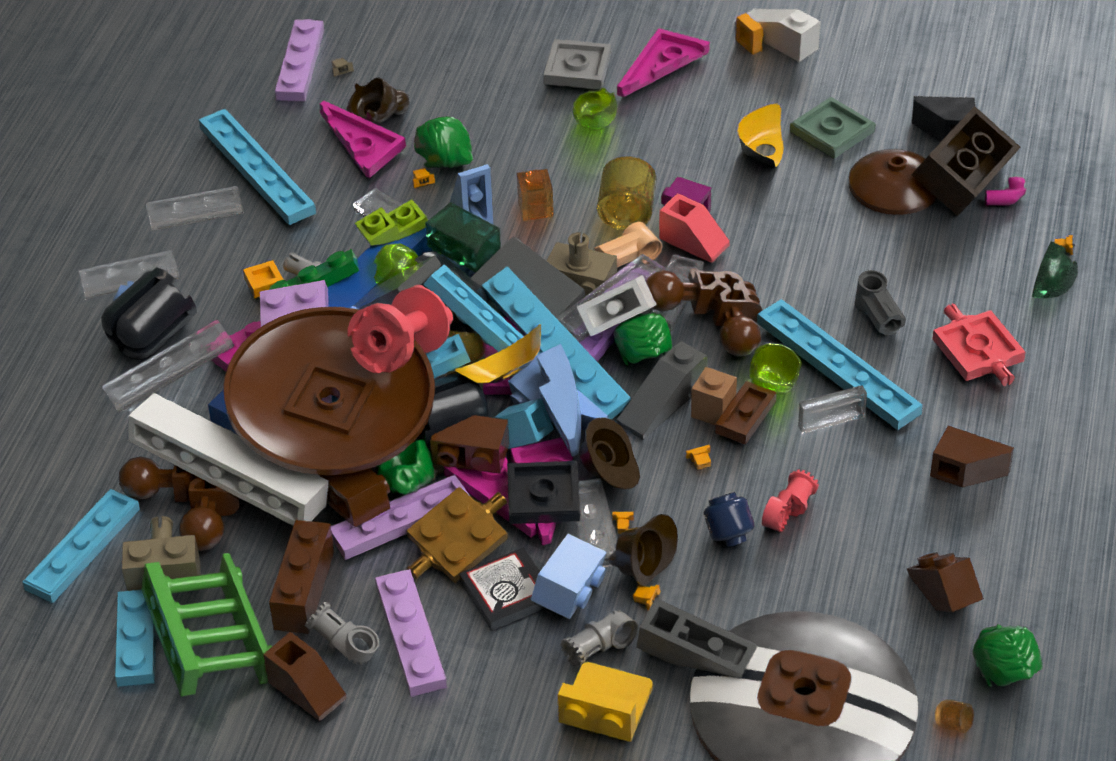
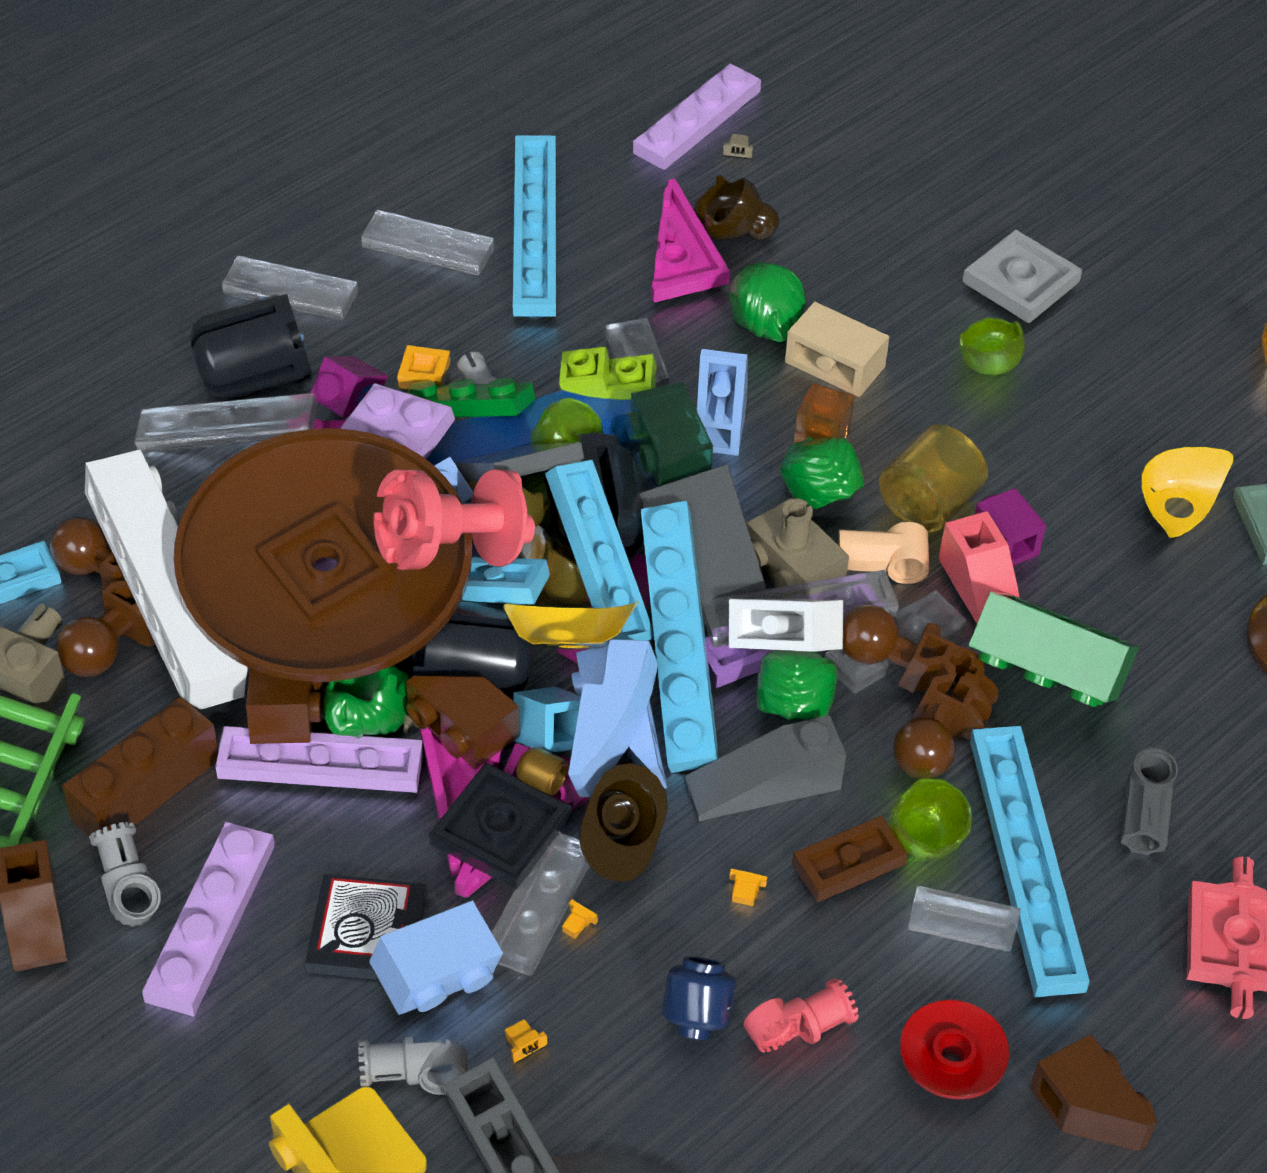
camera: 30 degrees right, 5 degrees up
pearl gold plate [406,486,508,583] -> none
light orange piece [412,168,435,188] -> none
dark brown piece [609,514,678,585] -> none
dark pink wing [617,28,710,97] -> none
medium nougat brick [691,367,737,425] -> none
none -> magenta brick [309,356,388,417]
none -> pearl gold piece [516,747,568,796]
none -> green hair [780,436,864,509]
none -> tan brick [785,302,890,398]
none -> red dish [900,1000,1009,1099]
none -> brick [969,591,1140,707]

